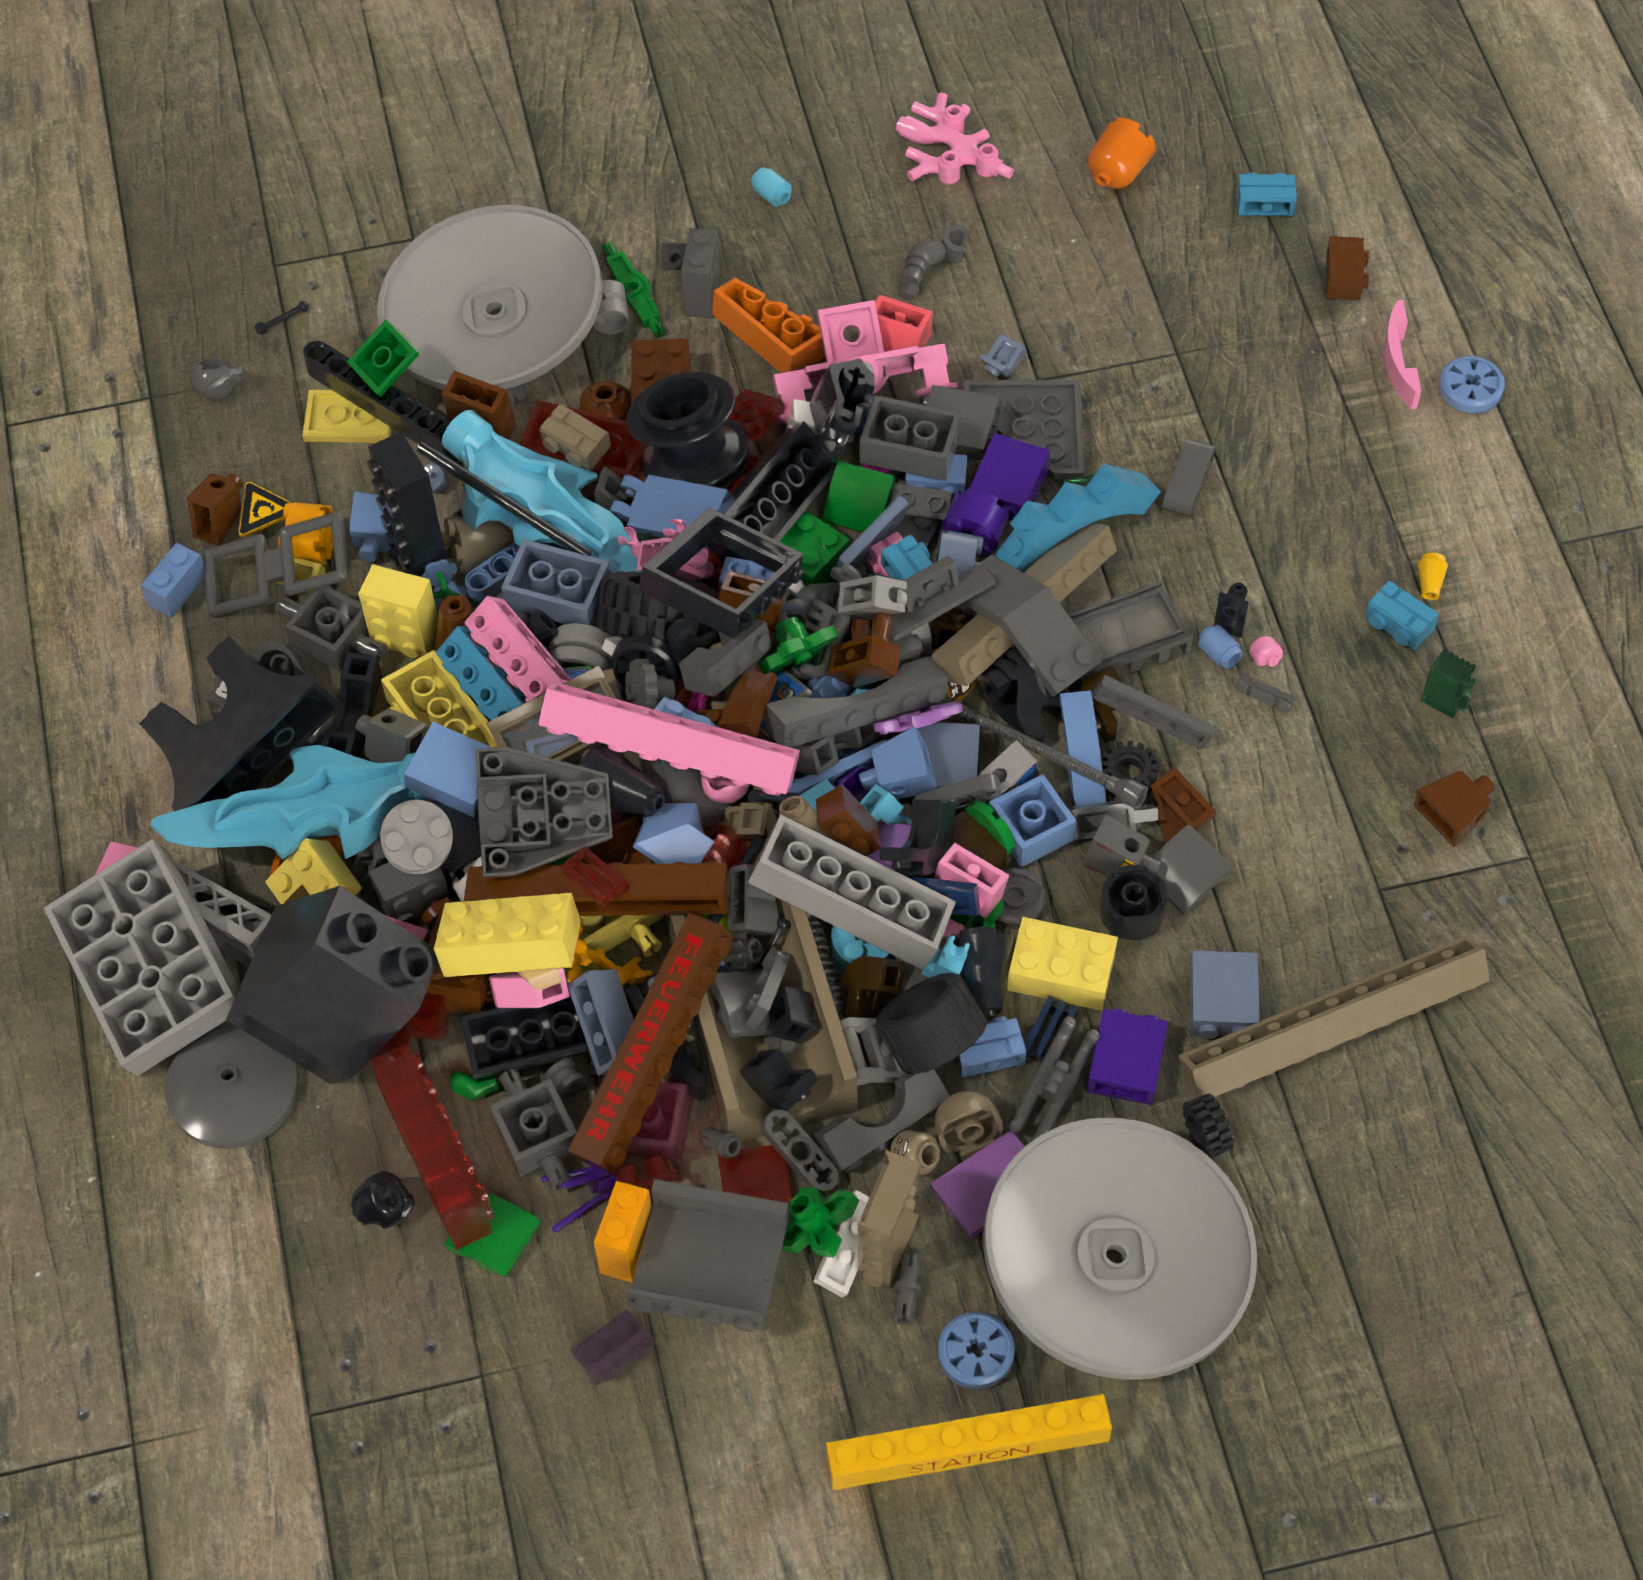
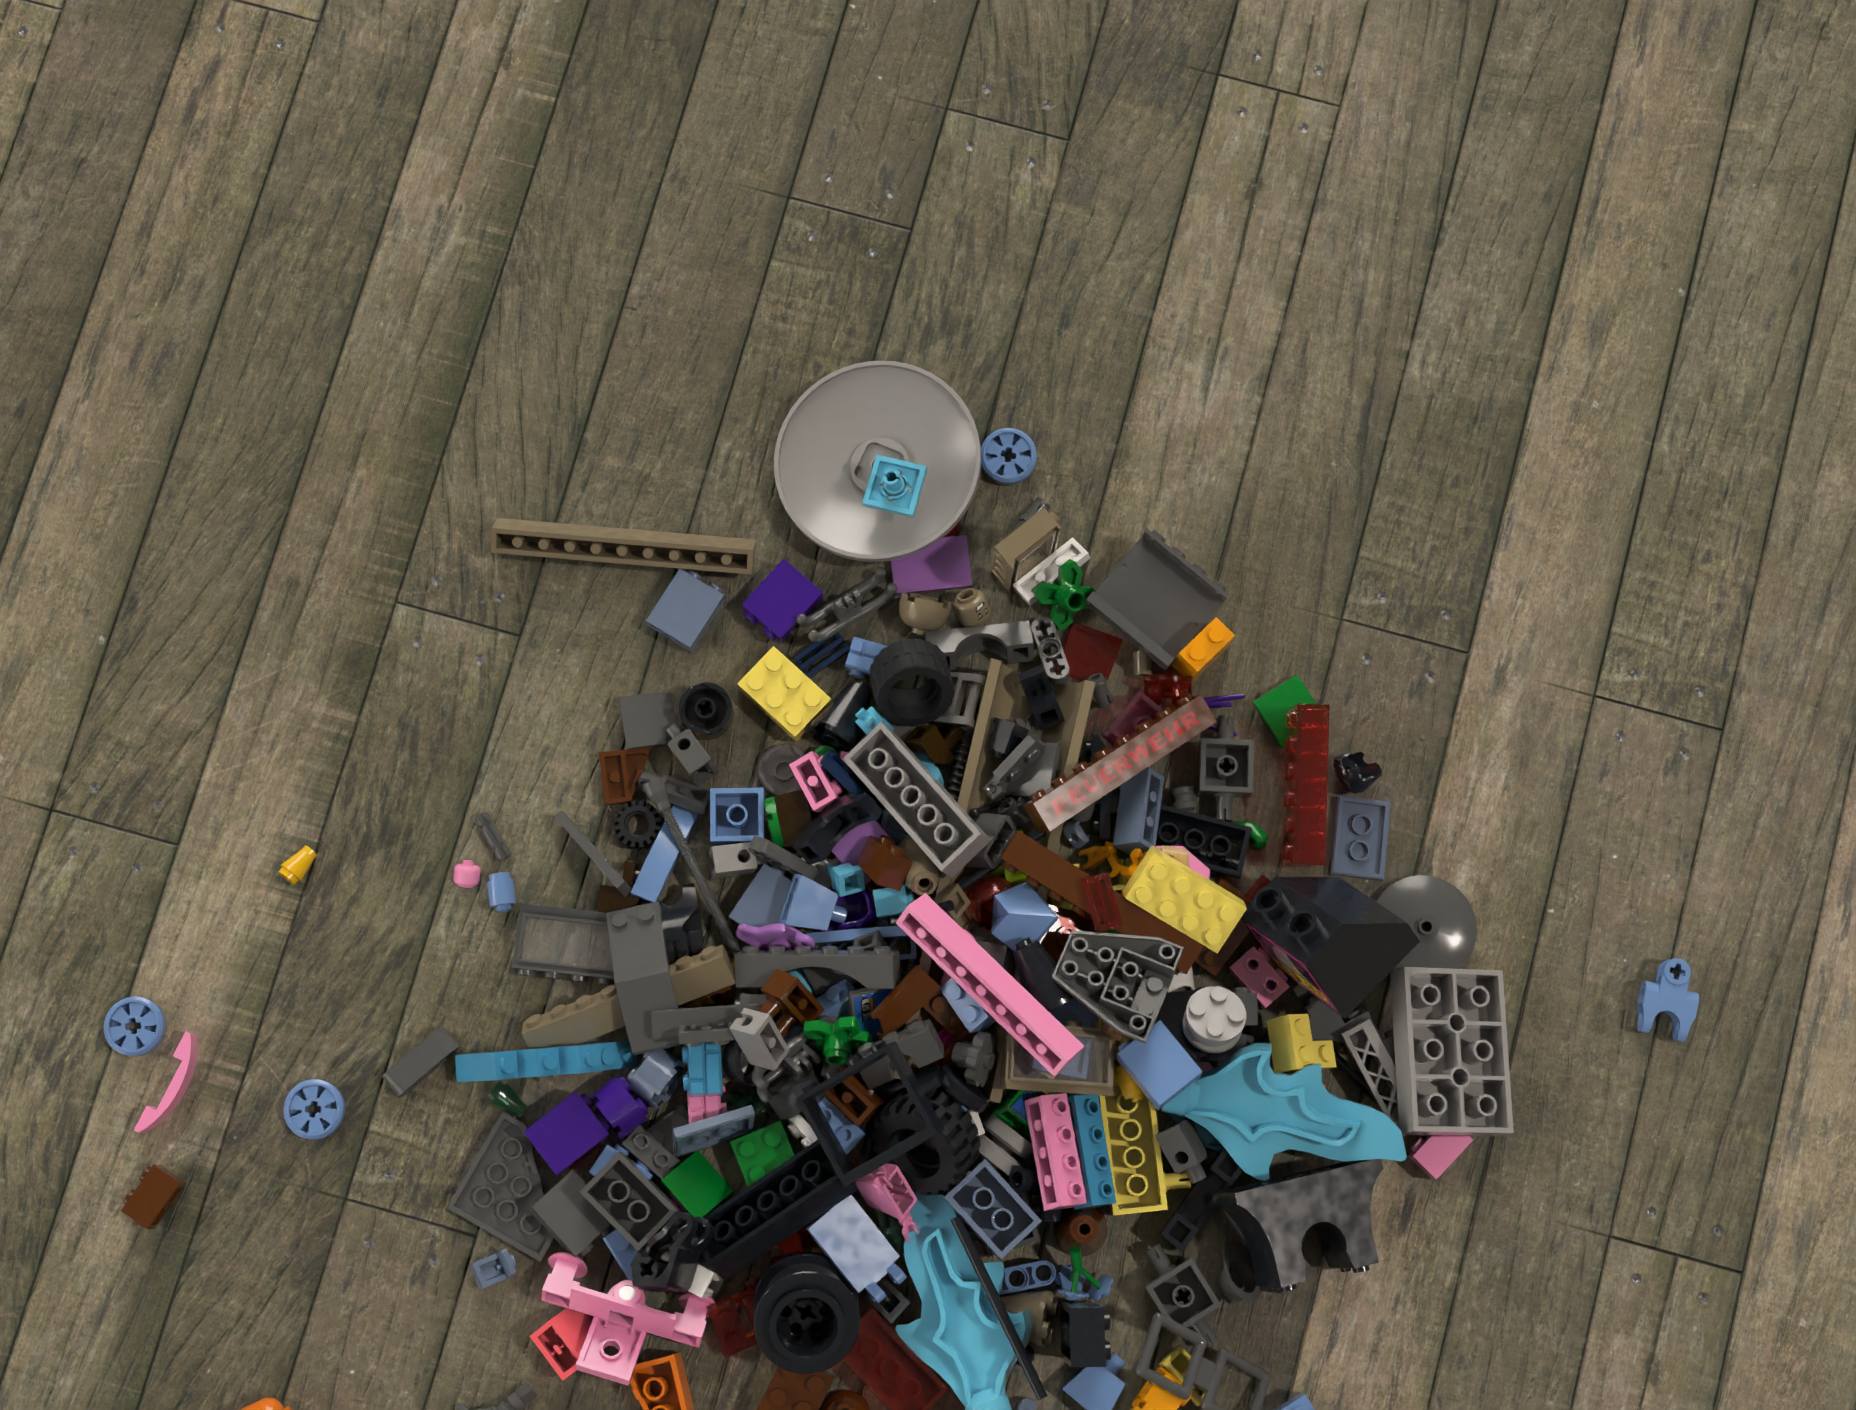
camera: 155 degrees left, 20 degrees up
light yellow brick [358,564,438,658] -> none
reddish brown tile [422,896,451,929] -> none
dark tan brick [540,404,611,470] -> none
clear purple bracket [571,1309,652,1385] -> none
yellow brick [826,1394,1112,1490] -> none
black tyre [1182,1093,1234,1158] -> none
black hinge [1214,582,1249,638] -> none
dark azure brick [1236,173,1297,216] -> none
dark azure brick [1365,581,1439,650] -> none
reddish brown torso [1413,771,1494,847] -> none
clear green brick [1421,649,1478,718] -> none
none -> medium blue wheel [284,1079,345,1140]
none -> medium azure plate [862,454,928,518]
none -> sand blue tile [1330,795,1391,881]

